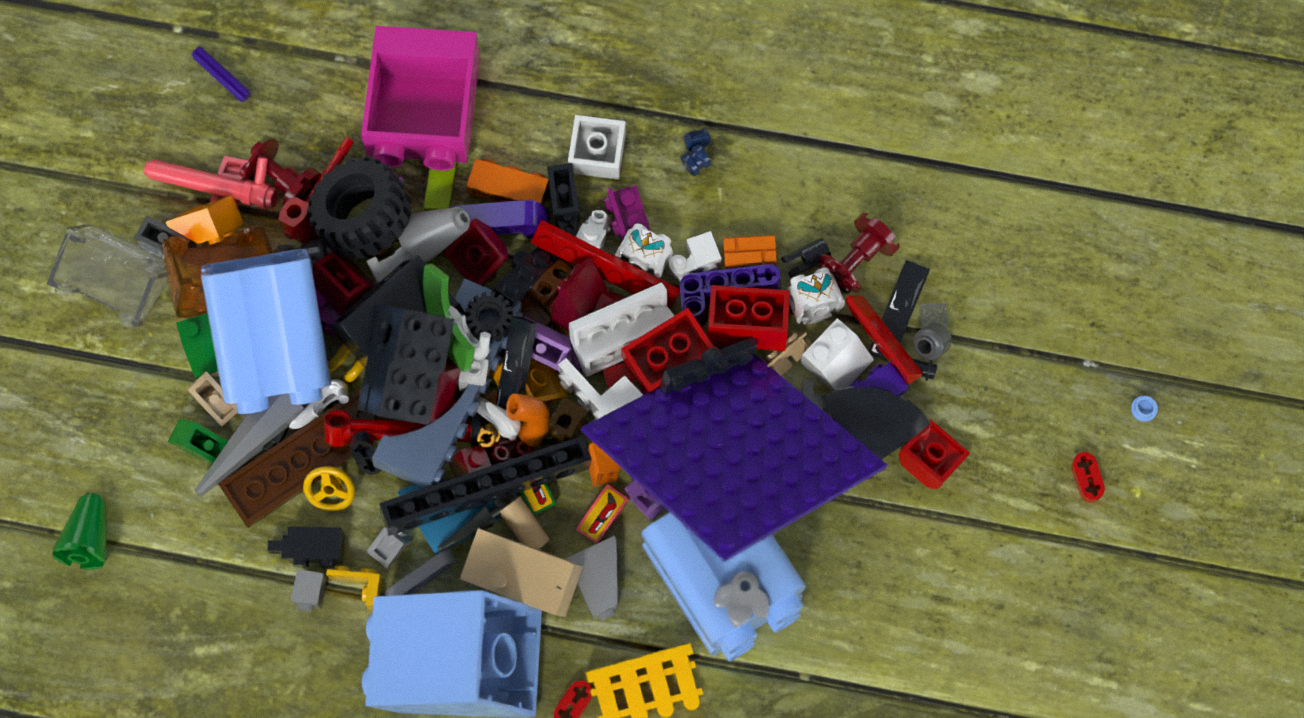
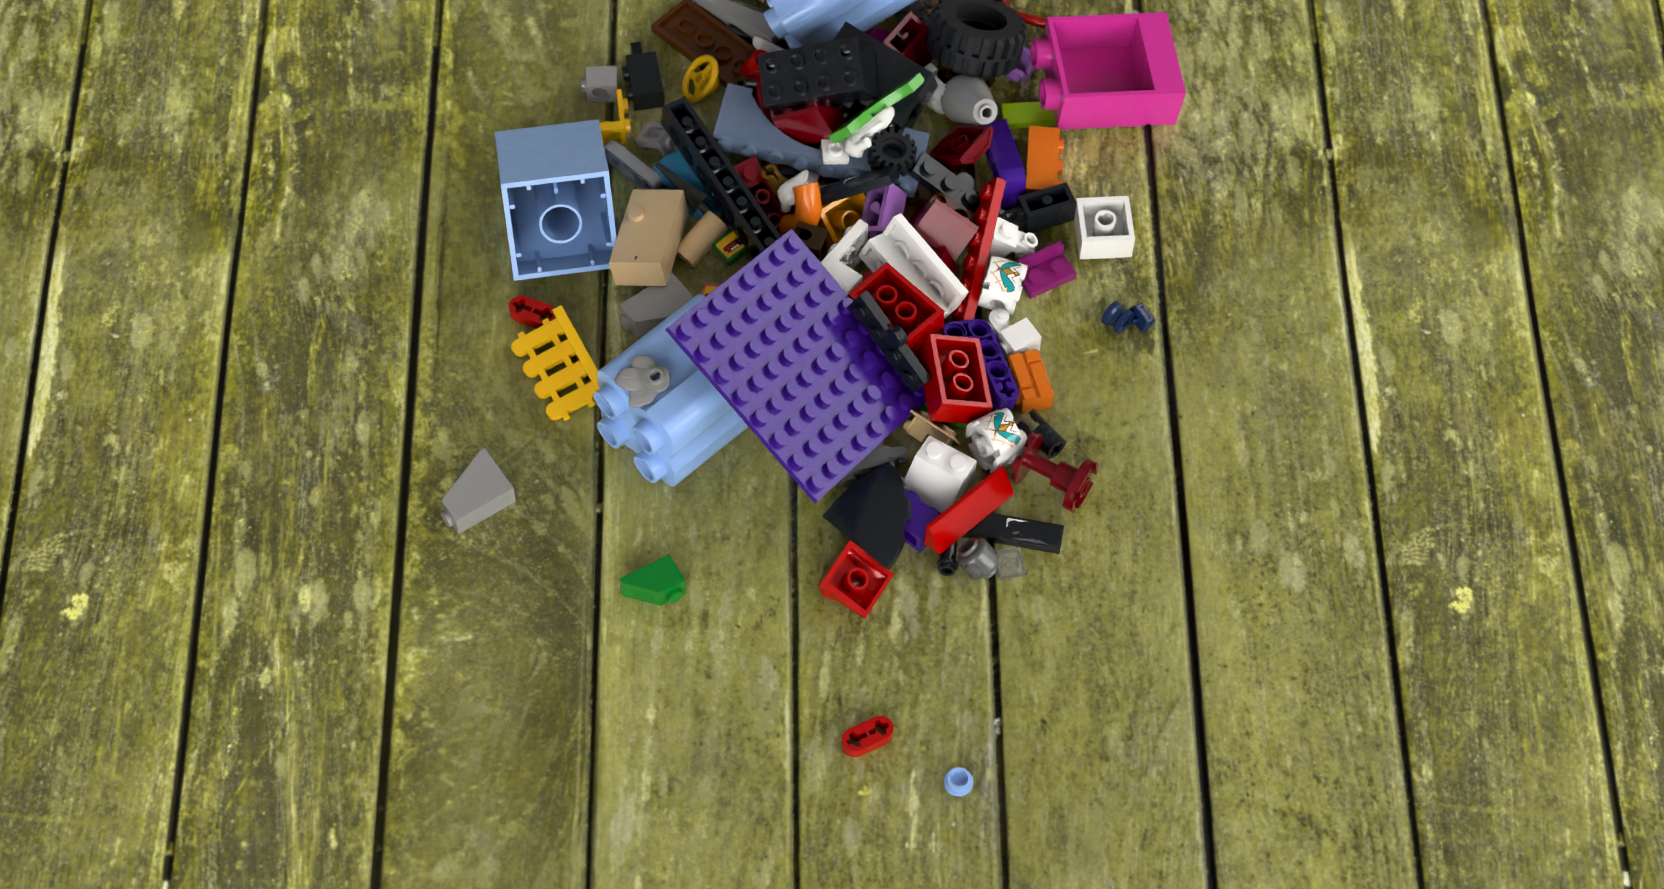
camera: 75 degrees right, 15 degrees down
none -> green slope [619,554,686,606]

